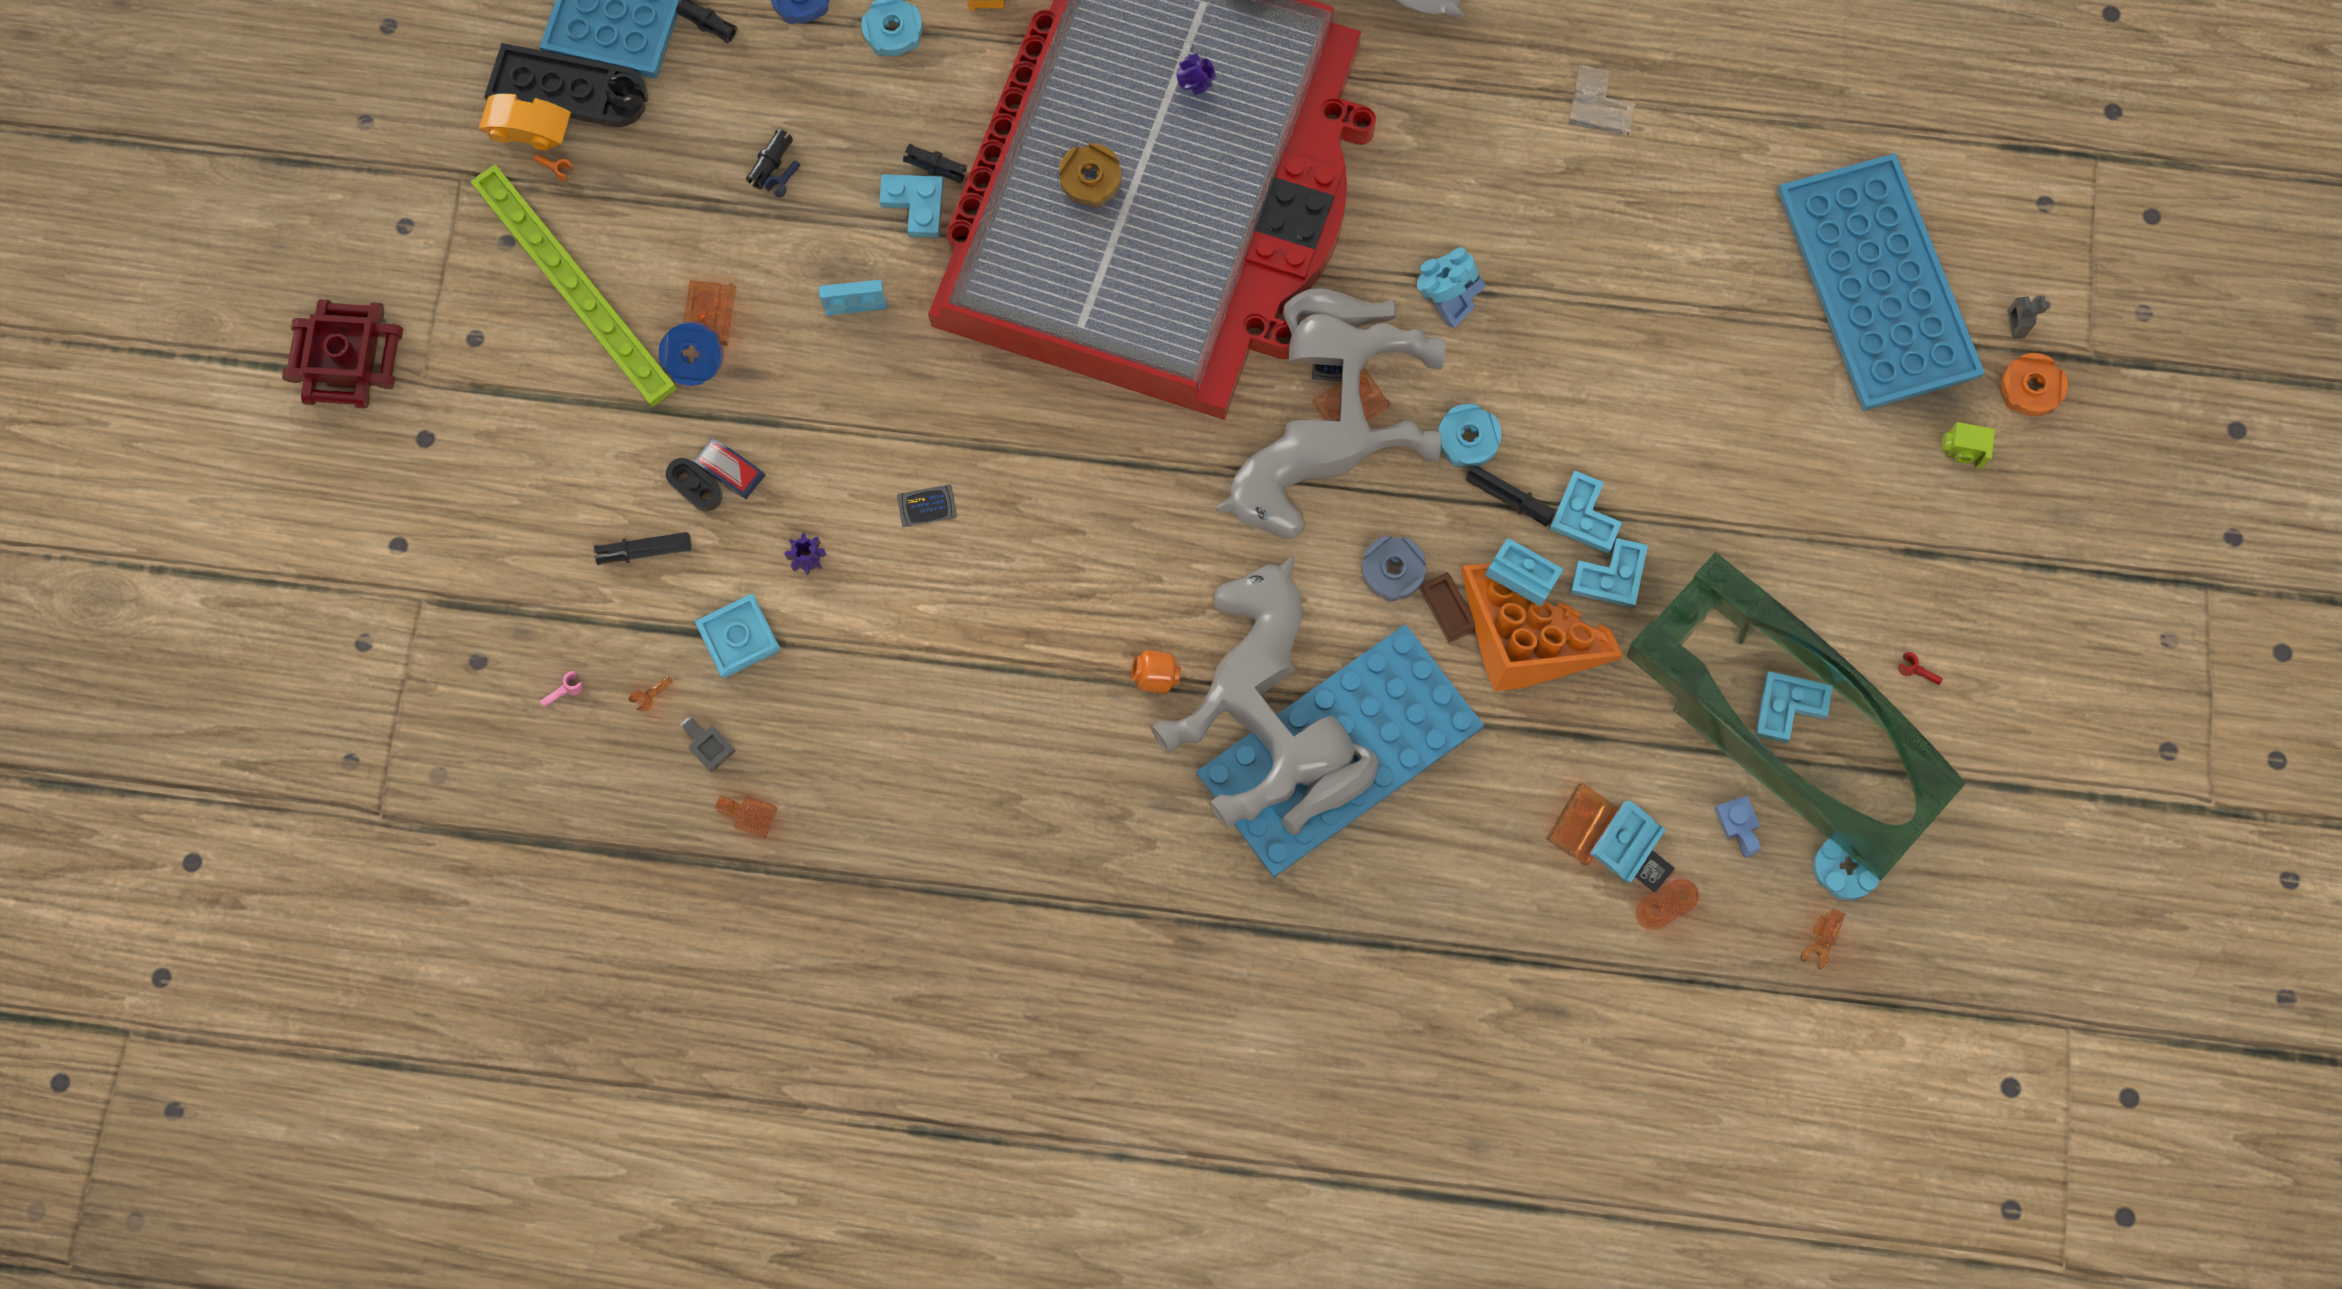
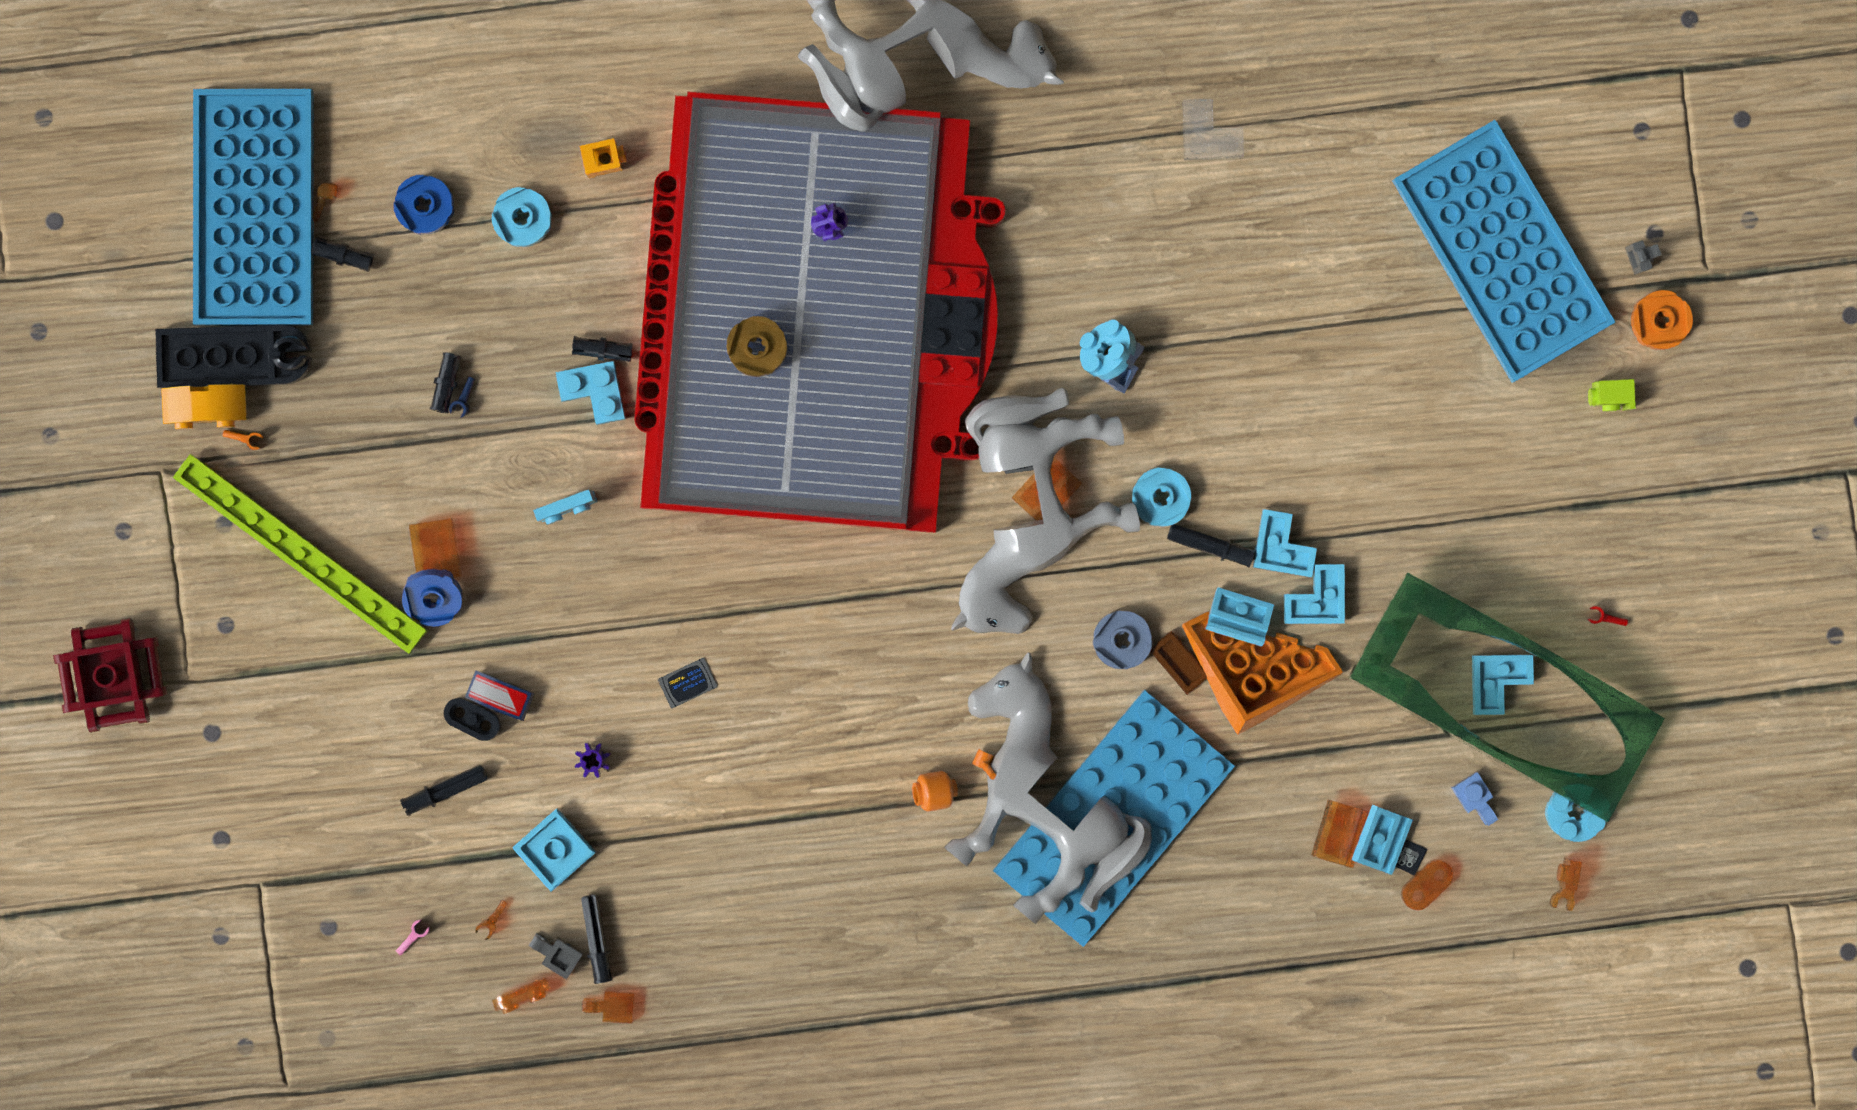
camera: 15 degrees left, 15 degrees up
none -> clear orange plate [491,977,550,1014]
none -> black axle [581,894,613,984]
none -> orange hand [972,749,996,780]

